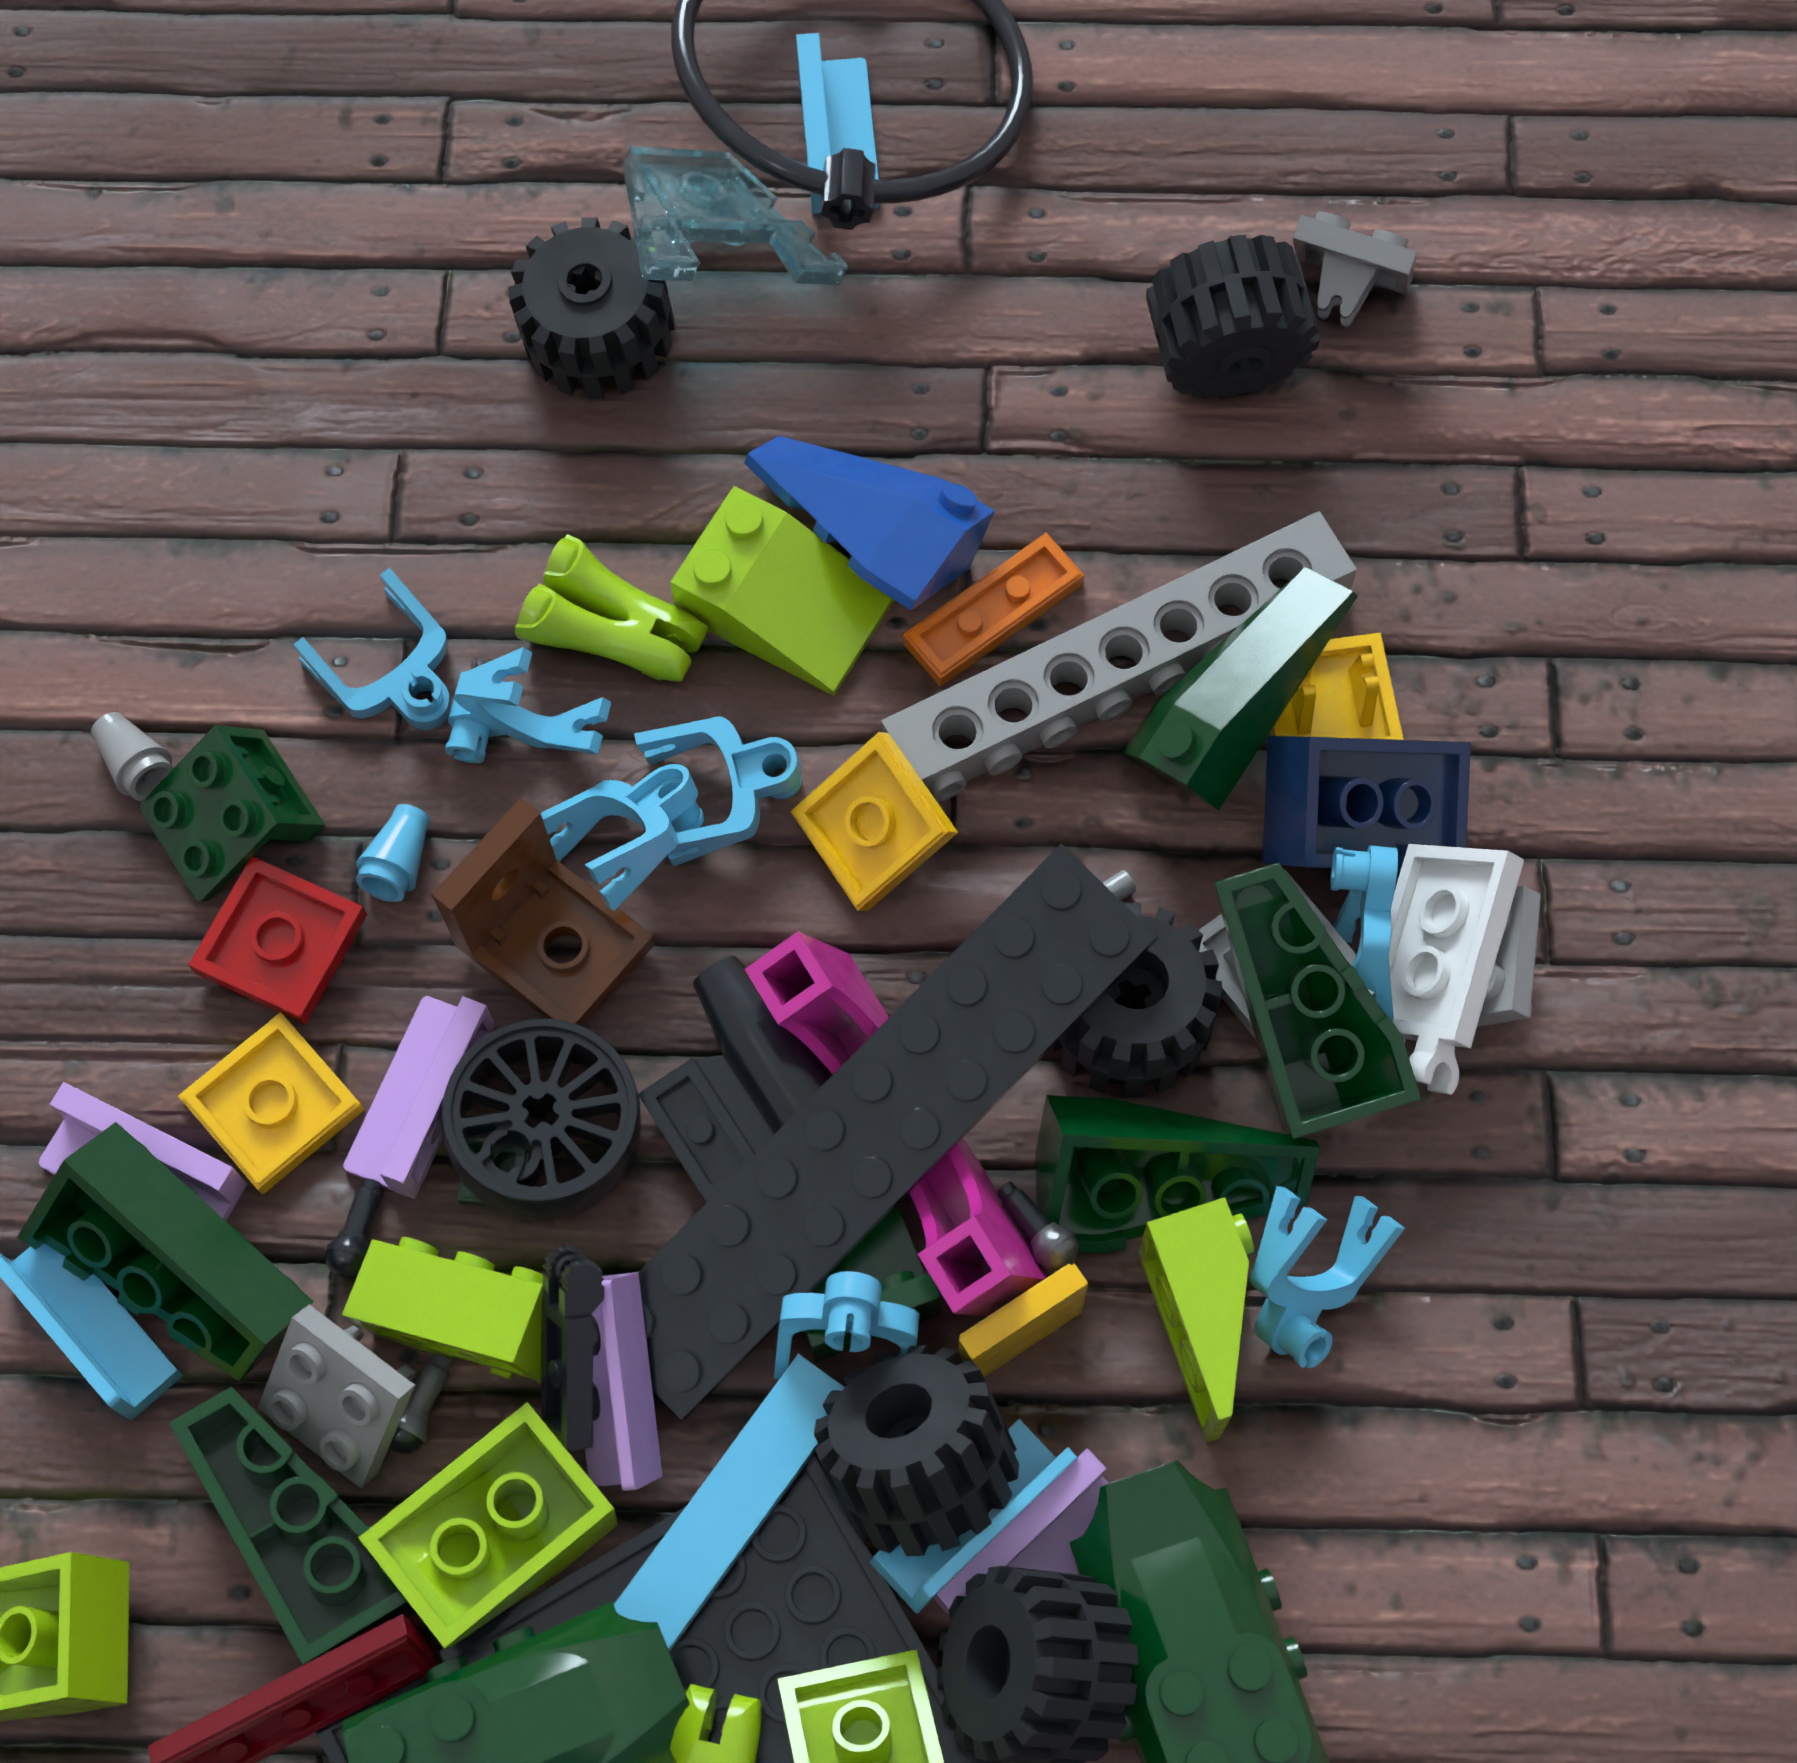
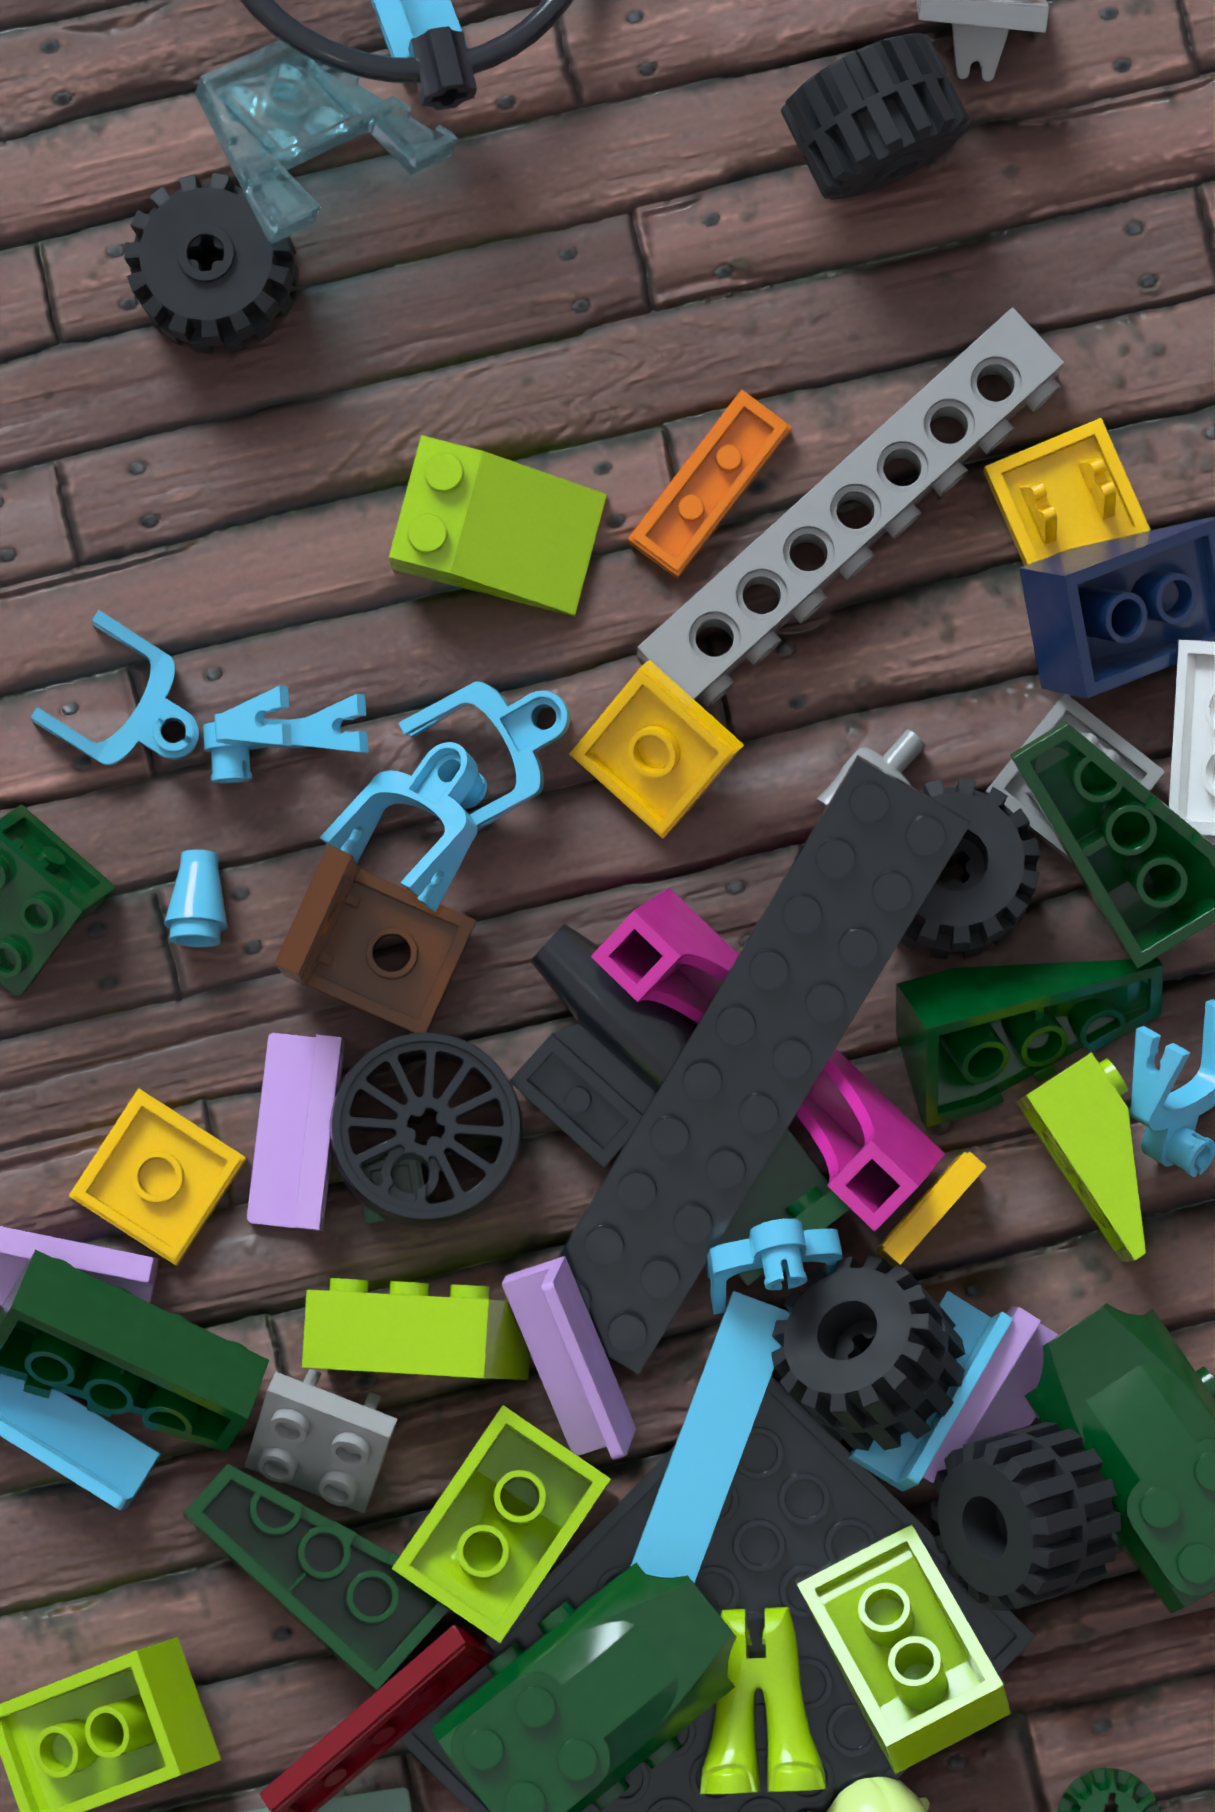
camera: 15 degrees left, 15 degrees up
red plate [188,857,367,1025] -> none
black piece [325,1178,382,1278] -> none
dark grey piece [389,1353,452,1454] -> none
lime piece [515,534,709,682] -> none
black hinge [541,1244,604,1452] -> none
blue wedge [744,436,995,611] -> none
piece [996,1181,1079,1272] -> none
dark green wedge [1123,567,1358,811] -> none
medium azure piece [1331,845,1398,1020] -> none

